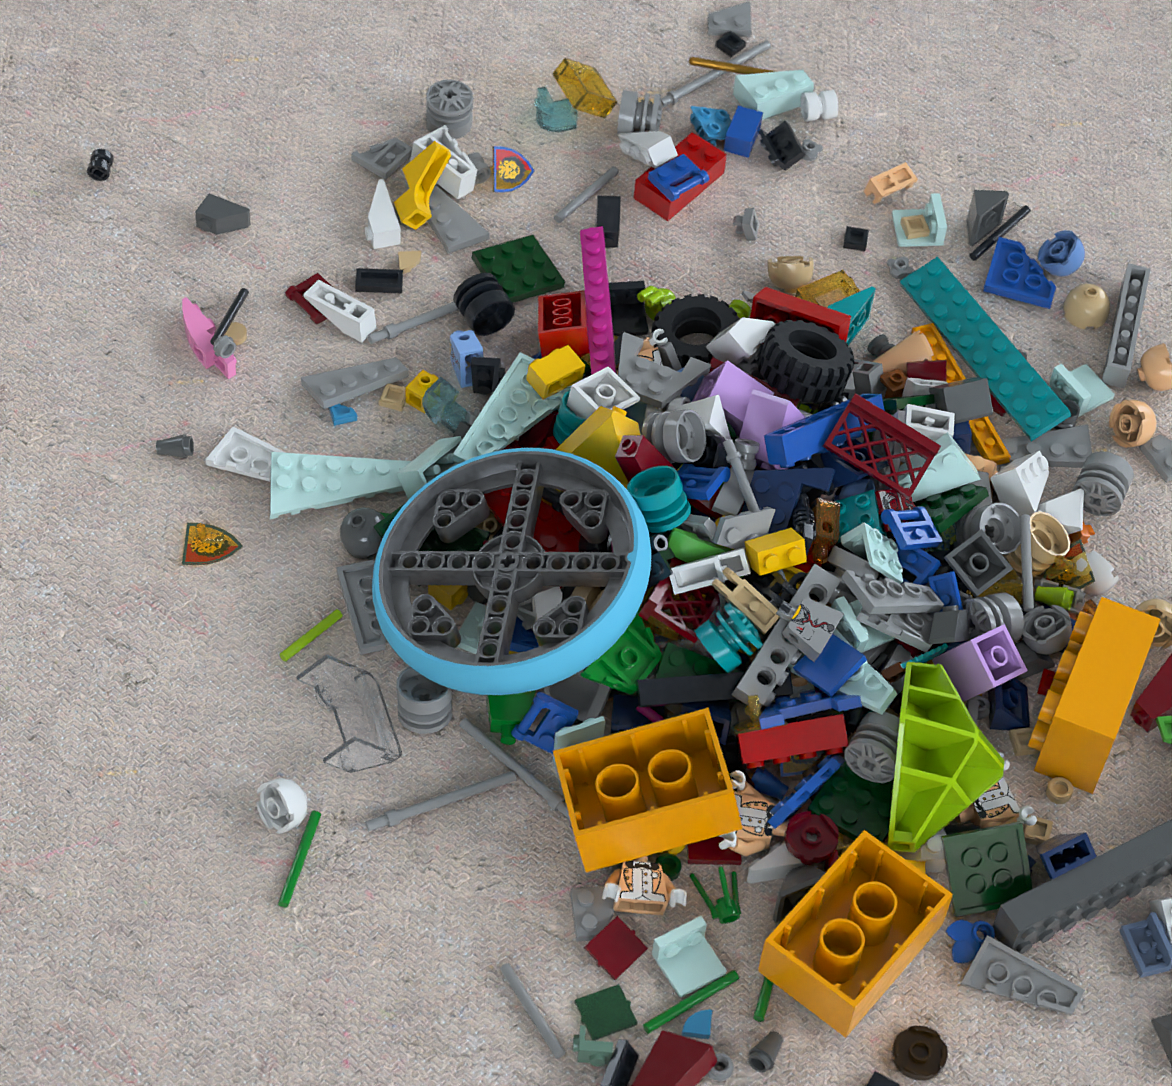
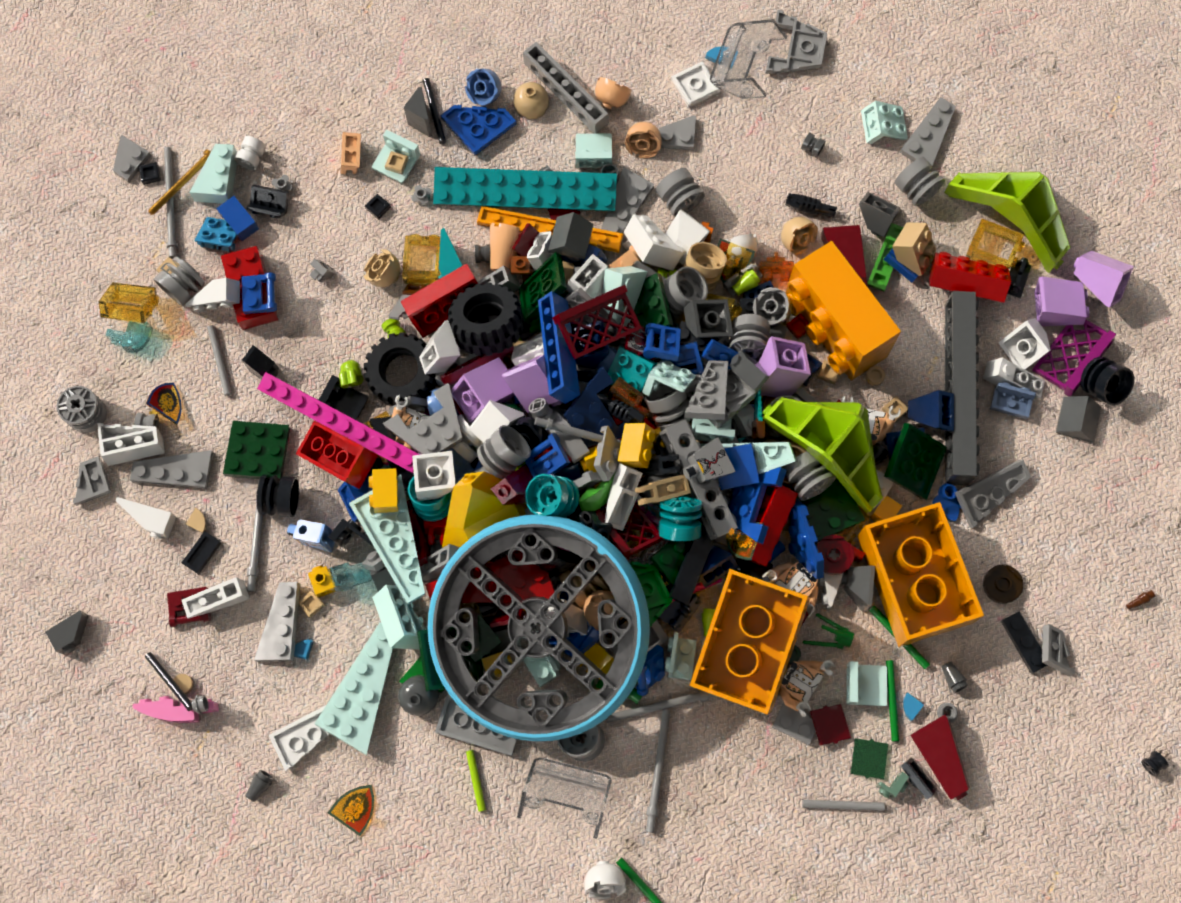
camera: 50 degrees left, 20 degrees up
yellow arch [394,141,451,230] -> none
light grey bar [1020,514,1034,612] -> none

